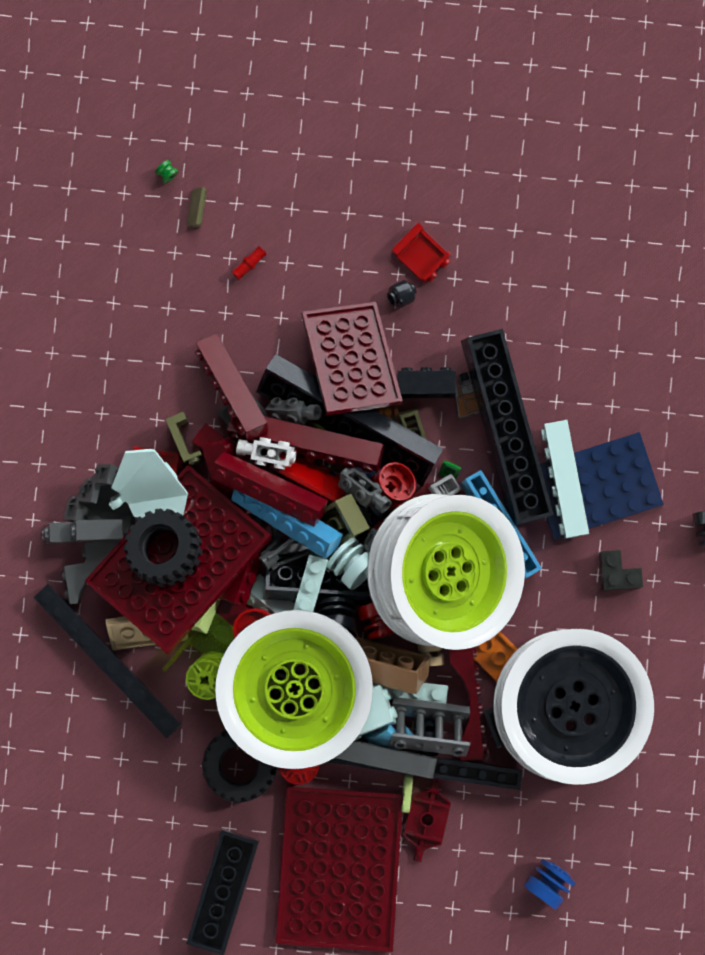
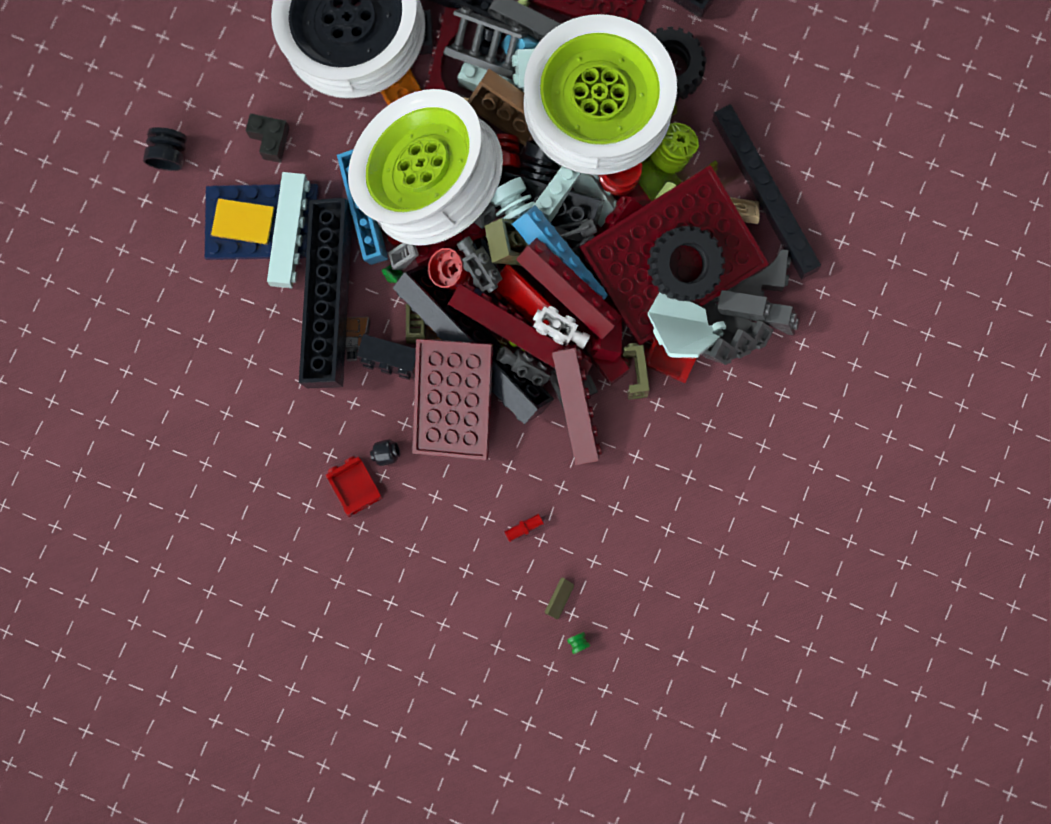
camera: 160 degrees left, 5 degrees down
none -> yellow tile [211,199,274,245]

